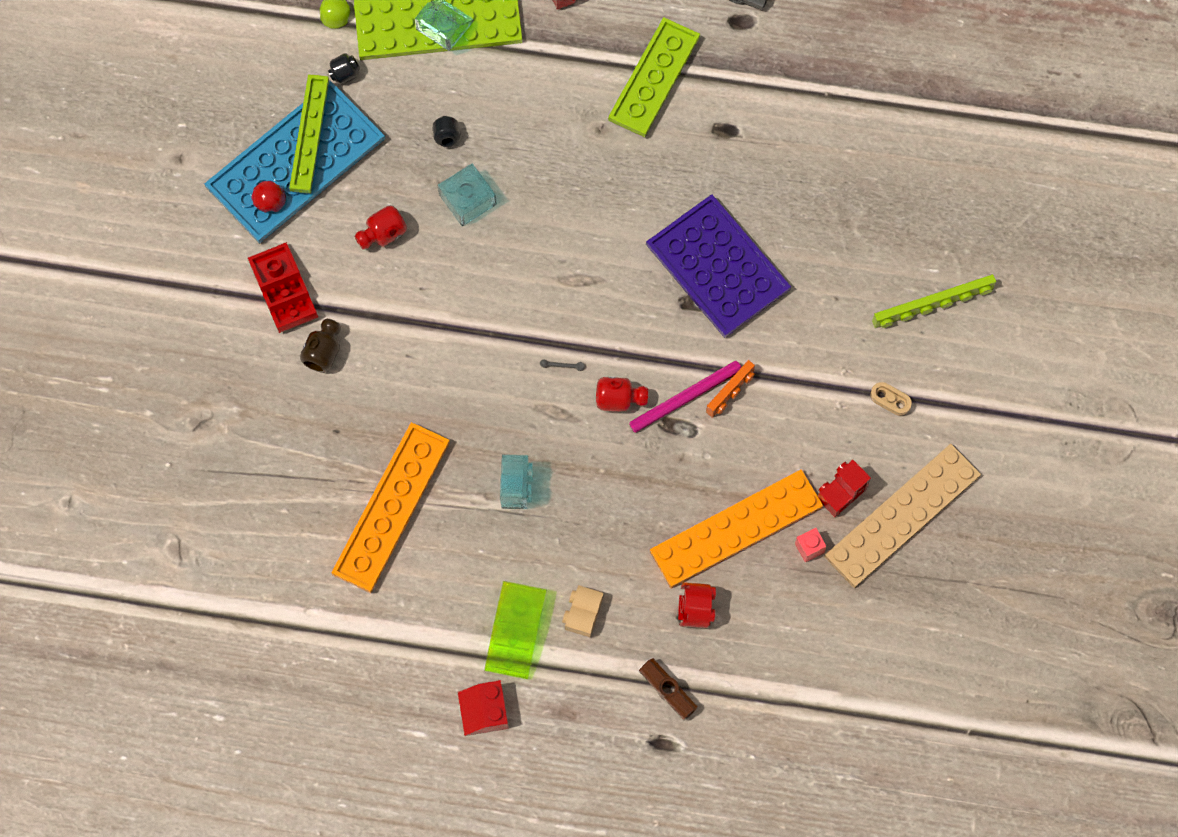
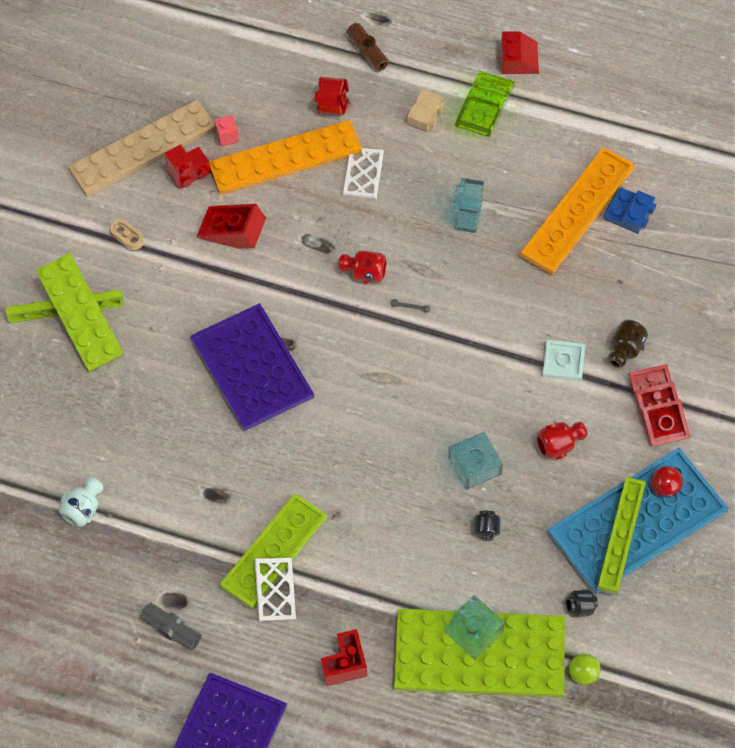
camera: 170 degrees left, 10 degrees down
dark pink axle [629,361,741,433] -> none
orange plate [706,360,755,418] -> none
none -> lime plate [36,253,124,372]
none -> light aqua piece [59,477,103,527]
none -> red slope [197,203,266,249]
none -> white window [255,558,296,622]
none -> white window [343,148,384,199]
none -> light aqua tile [542,340,586,382]
none -> blue plate [604,187,657,234]

